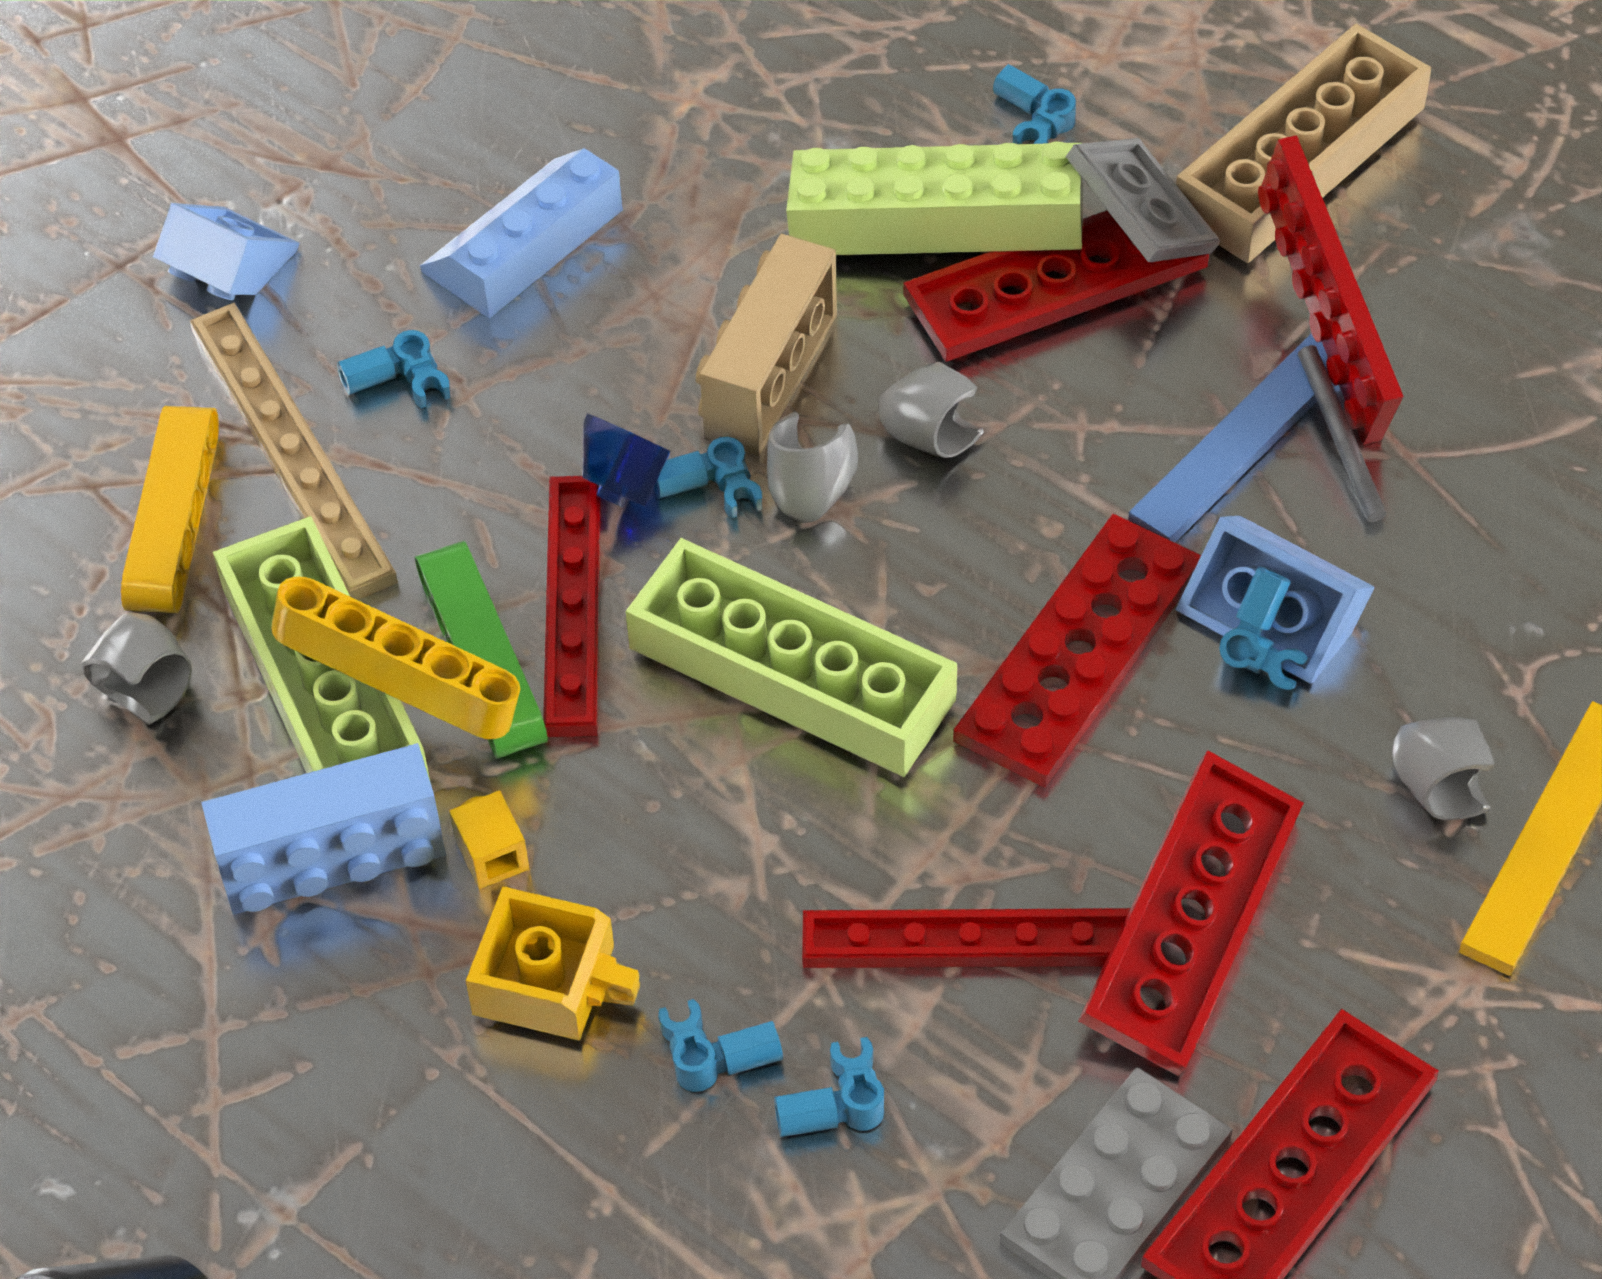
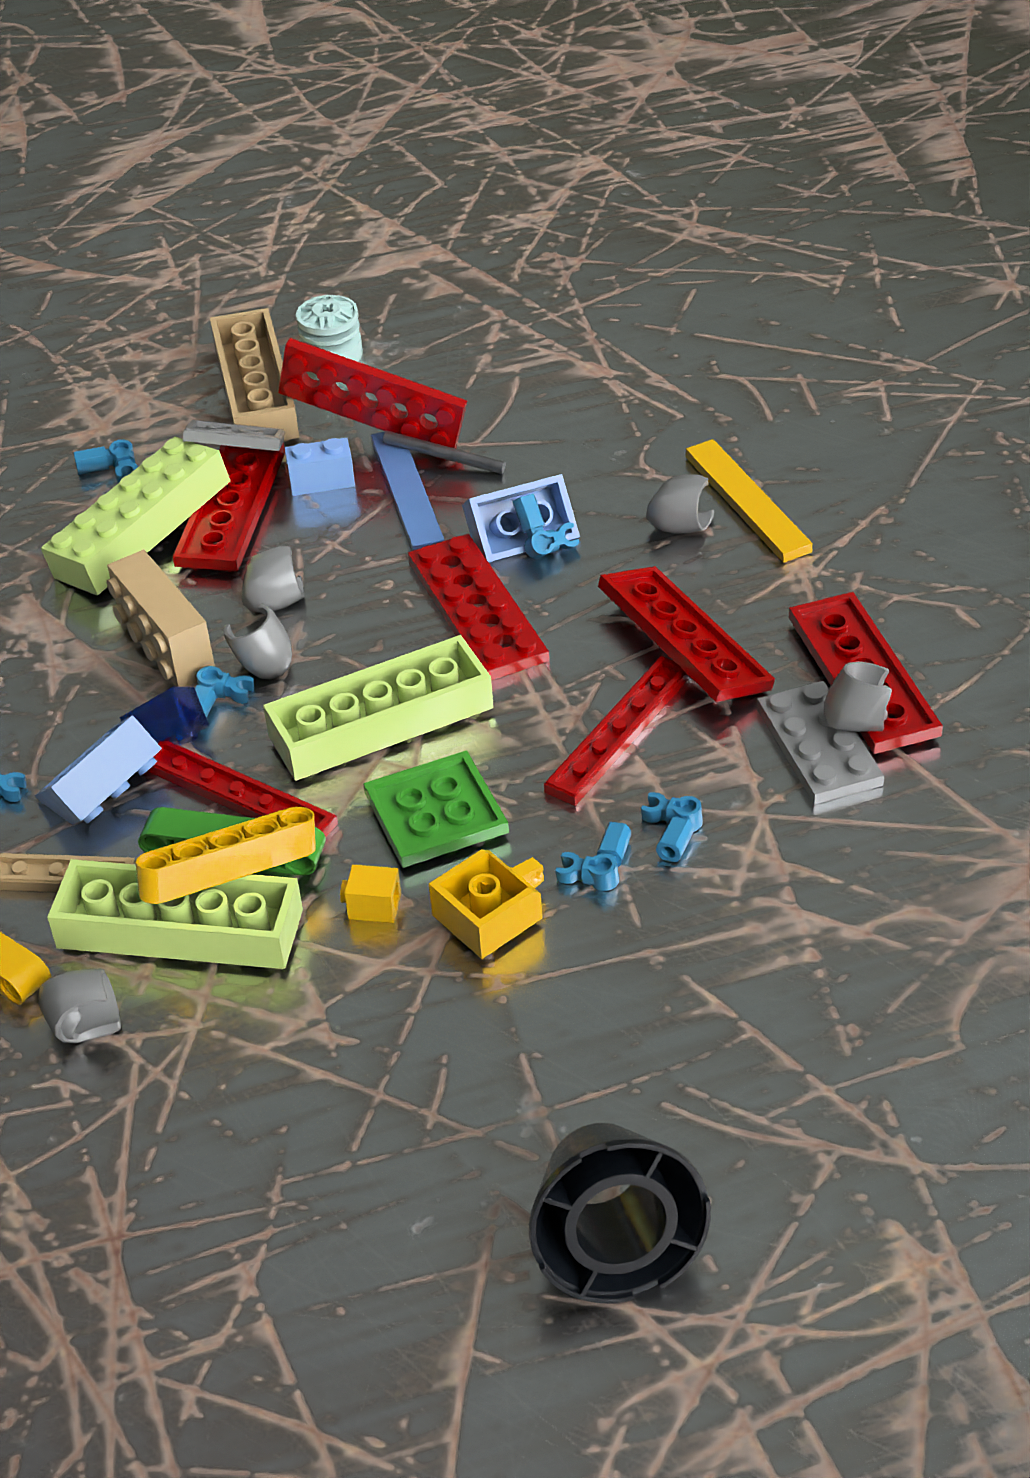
camera: 55 degrees left, 10 degrees down
light blue brick [201,743,446,915] -> none
none -> light blue slope [35,715,162,825]
none -> light blue slope [285,438,355,496]
none -> light aqua wheel [296,295,363,362]
none -> bright green plate [363,750,509,868]
none -> light grey piece [824,661,892,731]

